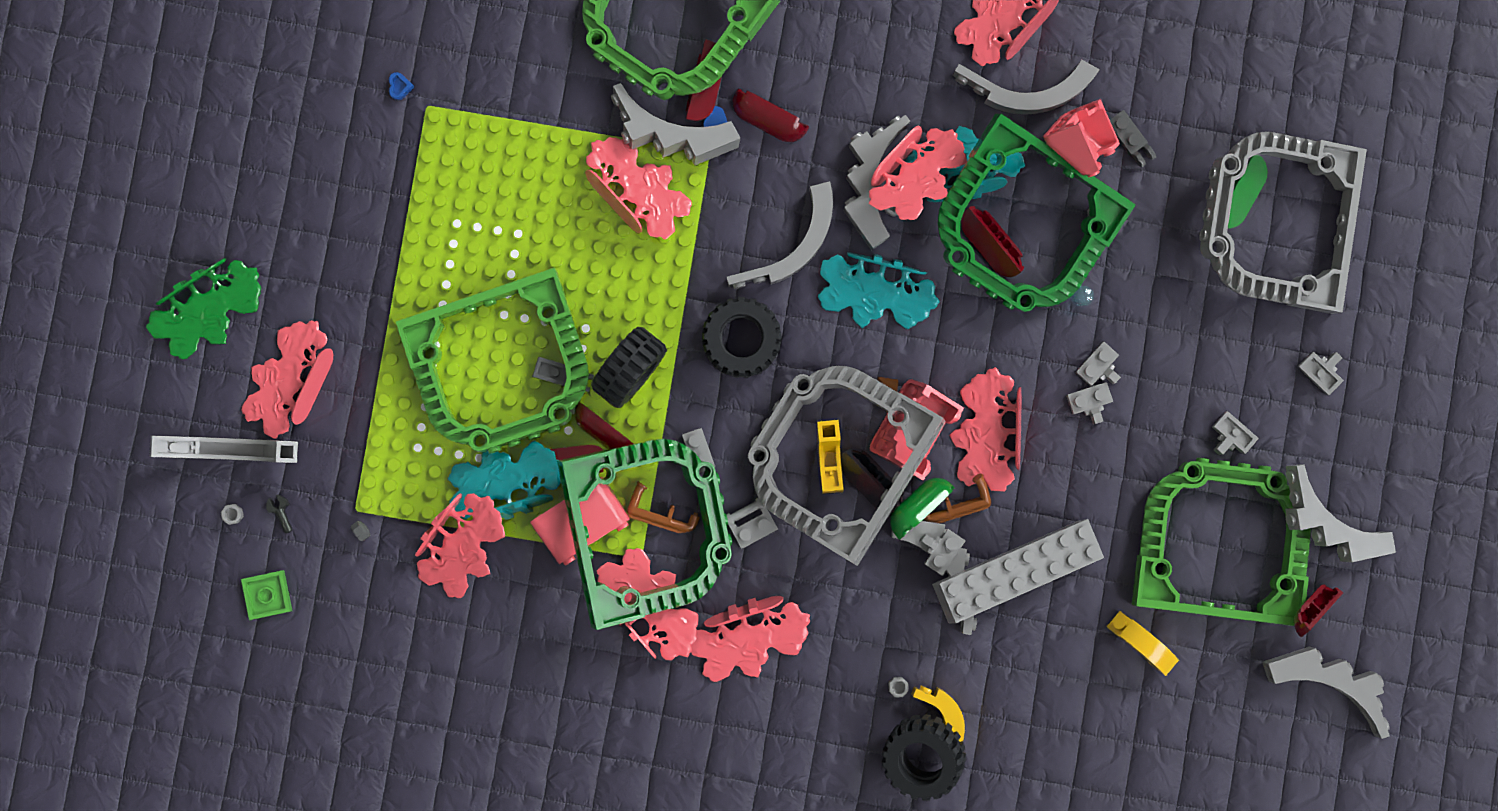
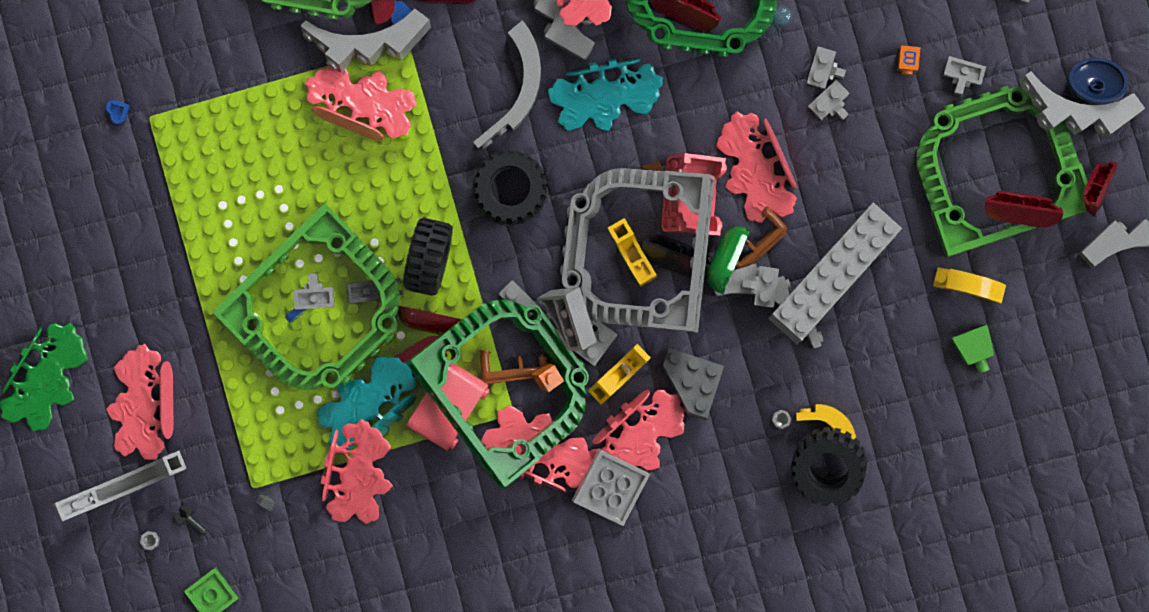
camera: 15 degrees left, 0 degrees up
none -> blue tile [285,308,307,323]
none -> light grey hinge [293,273,335,310]
none -> orange brick [531,363,564,392]
none -> light grey wedge [537,287,597,352]
none -> light grey plate [572,448,650,526]
none -> yellow arch [588,344,650,405]
none -> dark grey plate [662,348,724,421]
none -> orange brick [897,45,920,76]
none -> bright green torso [950,325,994,374]
none -> dark red brick [985,191,1064,228]
none -> dark blue dish [1069,58,1128,105]

